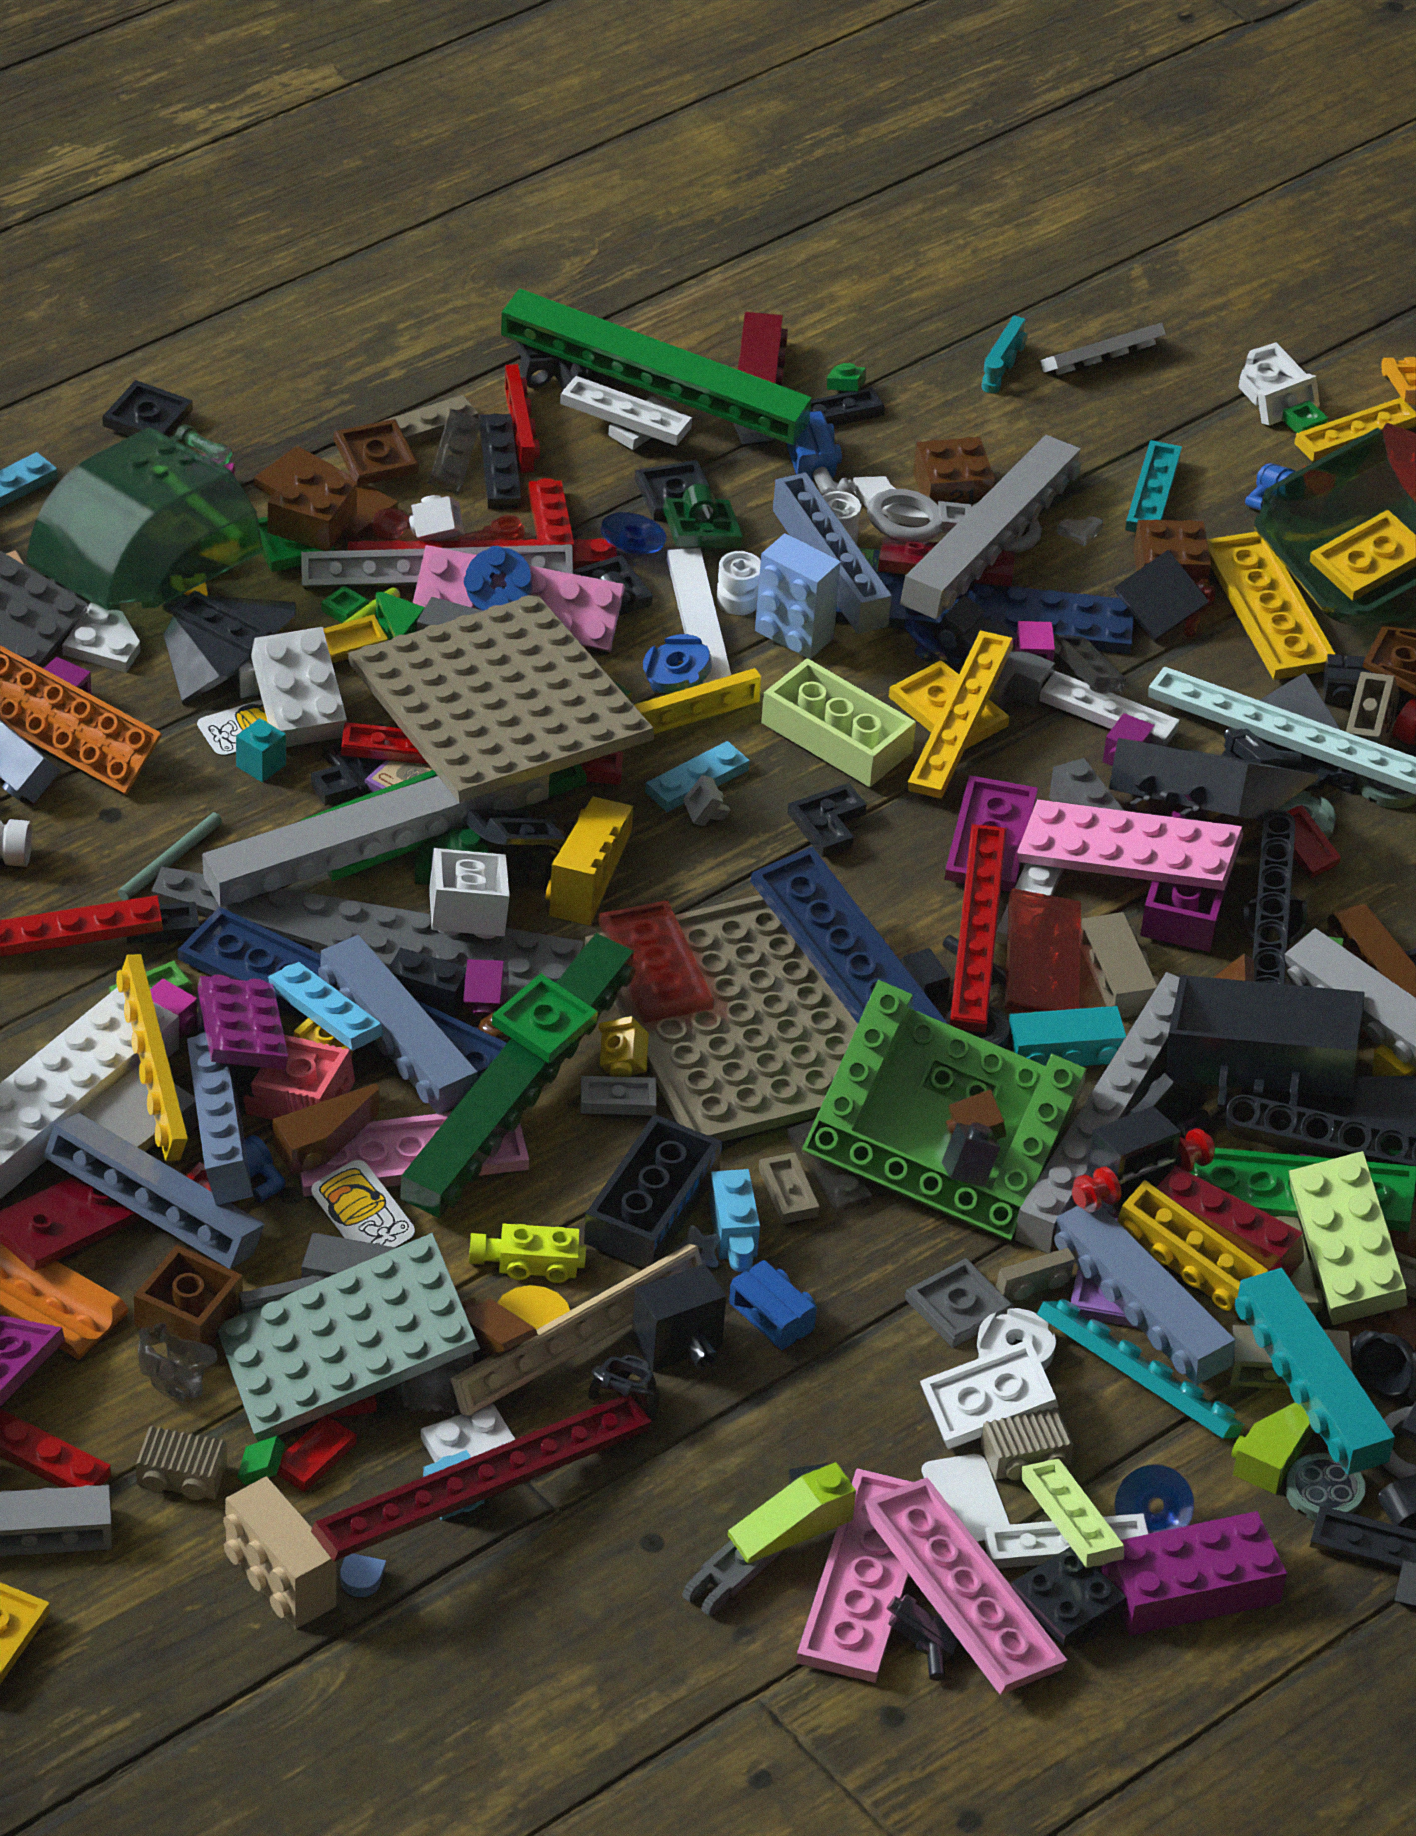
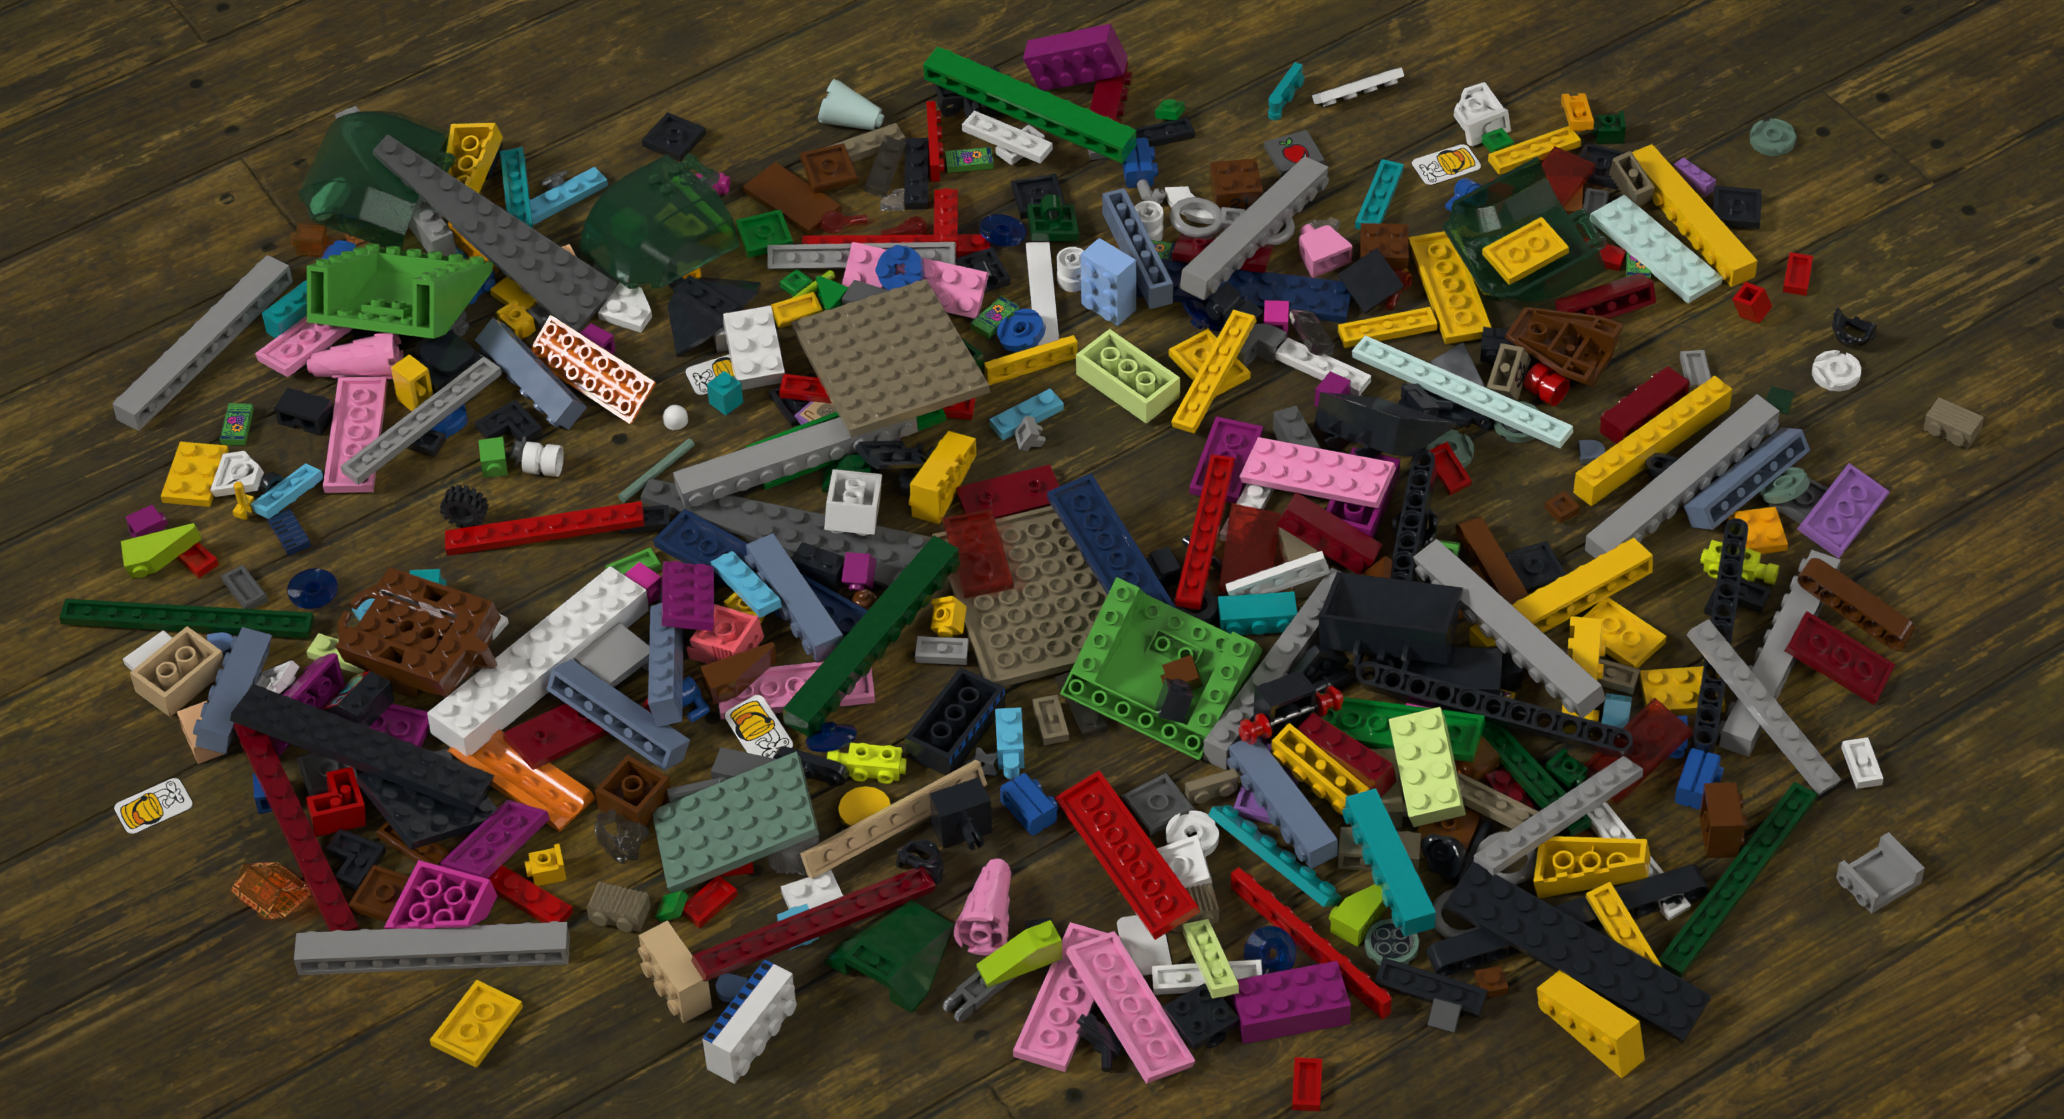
camera: 10 degrees right, 5 degrees up
yellow plate [116,954,188,1161] -> none
reddish brown brick [267,463,358,551] -> none
black plate [311,764,357,806] -> none
white brick [409,495,465,541] -> none
reddish brown slope [461,1296,538,1360] -> none
green plate [492,973,598,1063] -> none
black plate [787,783,867,858] -> none
none -> yellow brick [525,844,566,886]
none -> white piece [663,405,688,430]
none -> white brick [703,960,797,1084]
none -> black plate [773,746,849,786]
none -> clear blue dish [806,722,857,752]
none -> light aqua cone [818,79,884,130]
none -> dark green wedge [824,900,954,1013]
none -> clear tile [880,188,905,211]
none -> tile [945,147,994,173]
none -> bright pink cone [954,859,1011,956]
none -> dark red plate [956,464,1060,525]
none -> tile [971,296,1019,339]
none -> magenta brick [1023,24,1128,91]
none -> red plate [1054,770,1200,940]
none -> white plate [1226,551,1330,596]
none -> red plate [1231,867,1392,1020]
none -> dark grey tile [1264,130,1325,178]
none -> dark red brick [1277,492,1382,575]
none -> red tile [1292,1057,1322,1112]
none -> bright pink torso [1299,224,1352,278]
none -> yellow plate [1338,307,1437,348]
none -> sticker [1412,145,1481,185]

